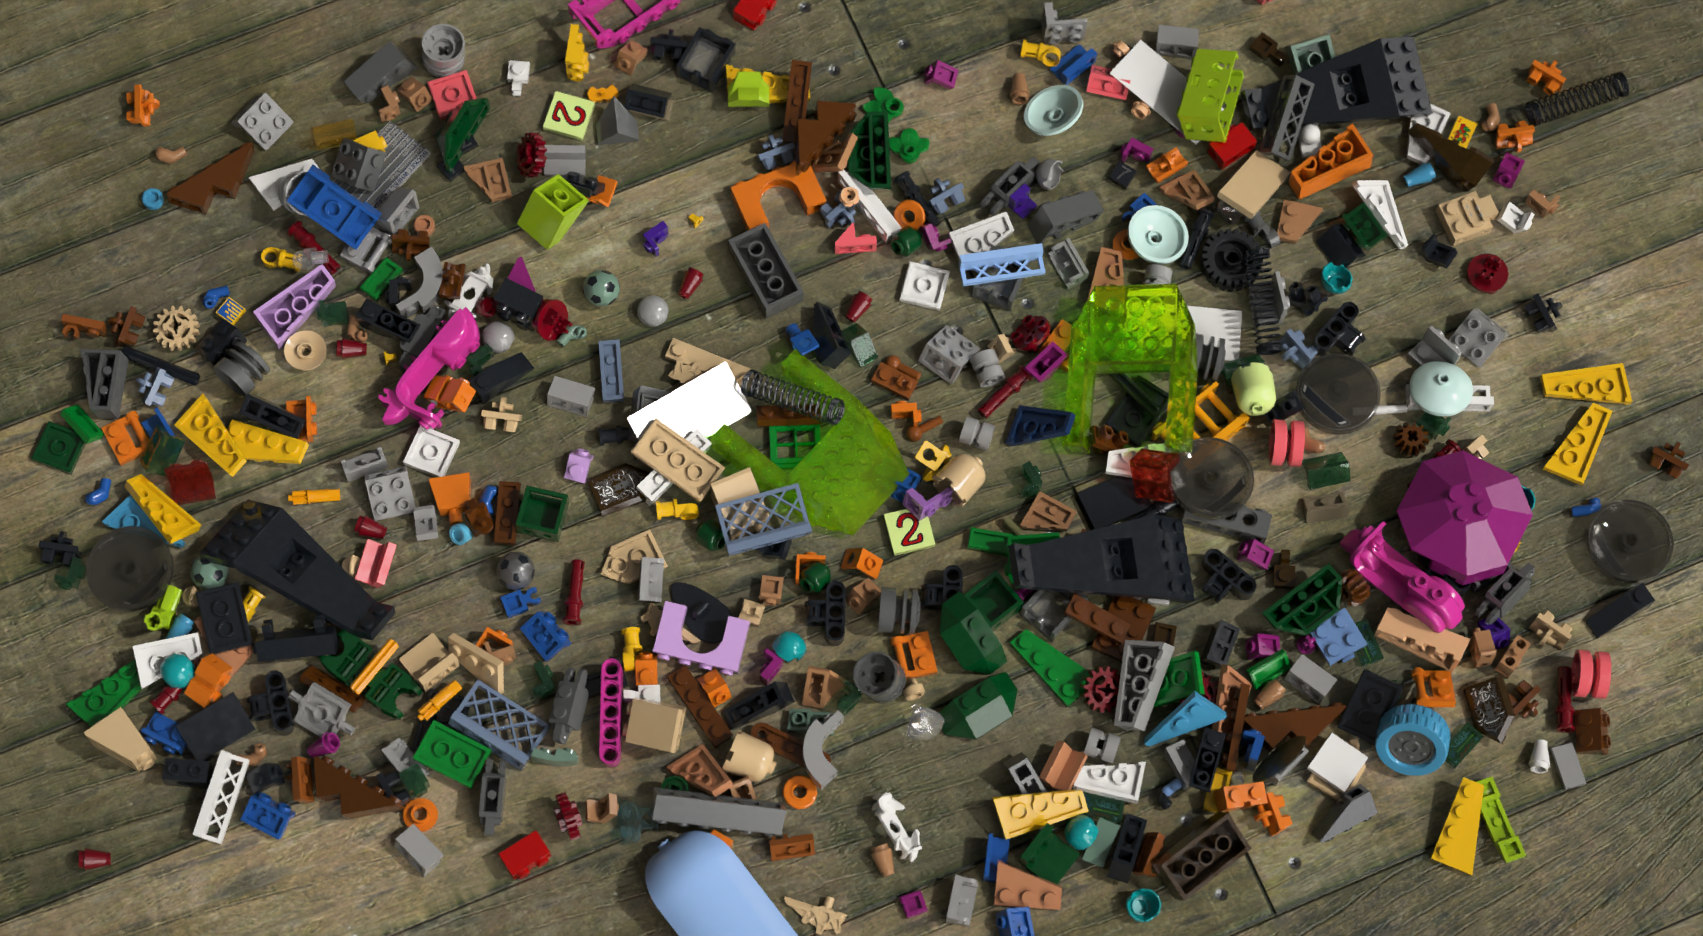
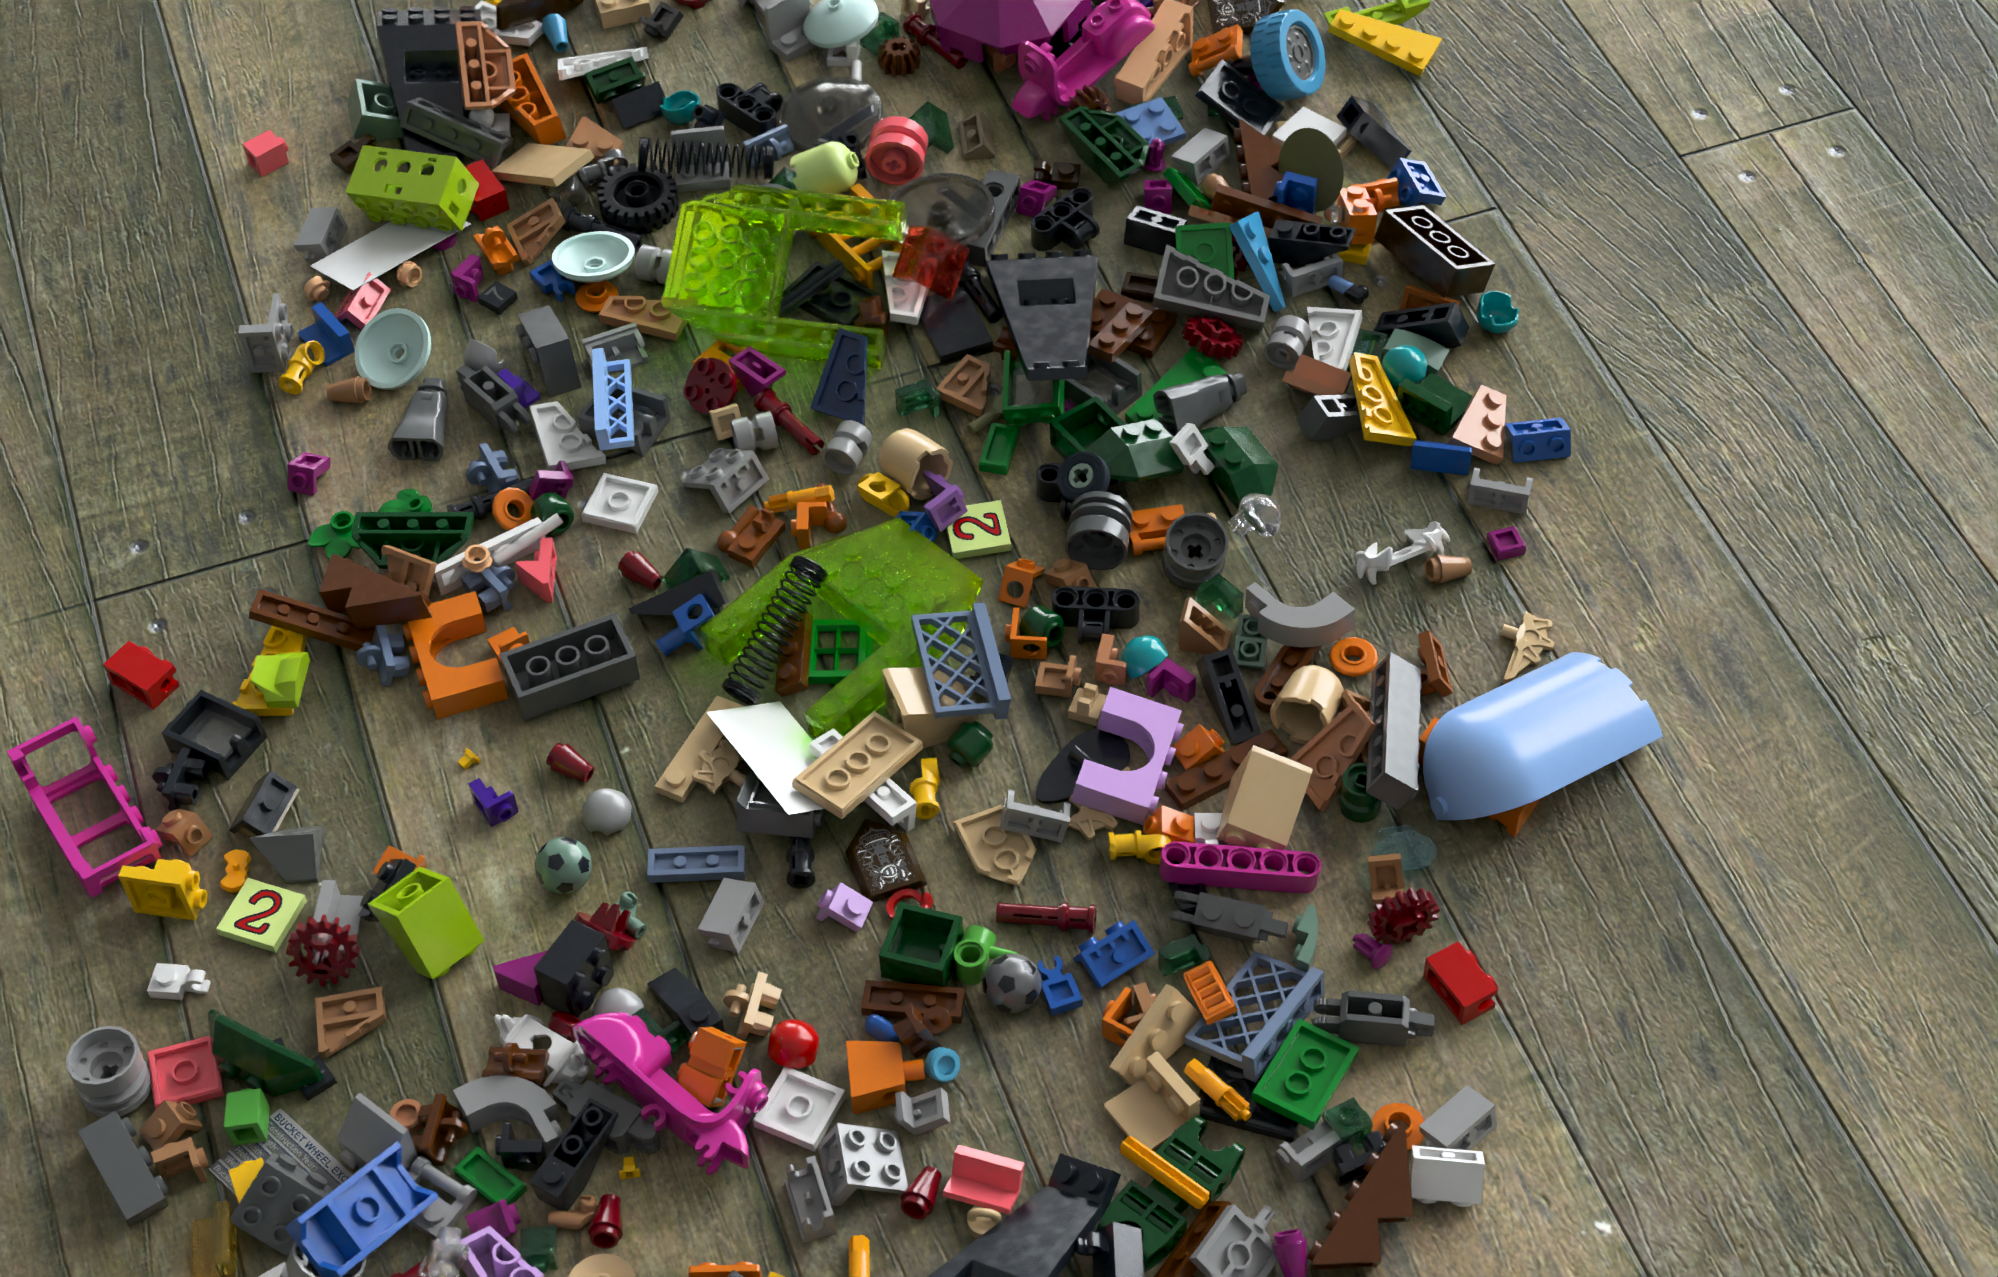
camera: 80 degrees left, 20 degrees down
none -> bright green brick [224,1088,270,1146]
none -> dark grey piece [388,378,448,461]
none -> nougat wedge [455,21,516,110]
none -> magenta bracket [465,1198,521,1238]
none -> orange bracket [487,627,530,662]
none -> white piece [493,513,563,566]
none -> light orange piece [764,485,835,513]
none -> red hair [767,1019,819,1068]
none -> red piece [886,889,933,920]
none -> bright green piece [953,925,1018,985]
none -> black bush [1057,451,1110,503]
none -> nougat bracket [1095,633,1127,685]
none -> dark grey piece [1153,372,1247,438]
none -> white plate [1169,423,1215,475]
none -> orange slope [1183,961,1238,1025]
none -> magenta piece [1352,933,1393,970]
none -> blue bracket [1387,158,1446,208]
none -> white brick [1410,1145,1485,1207]

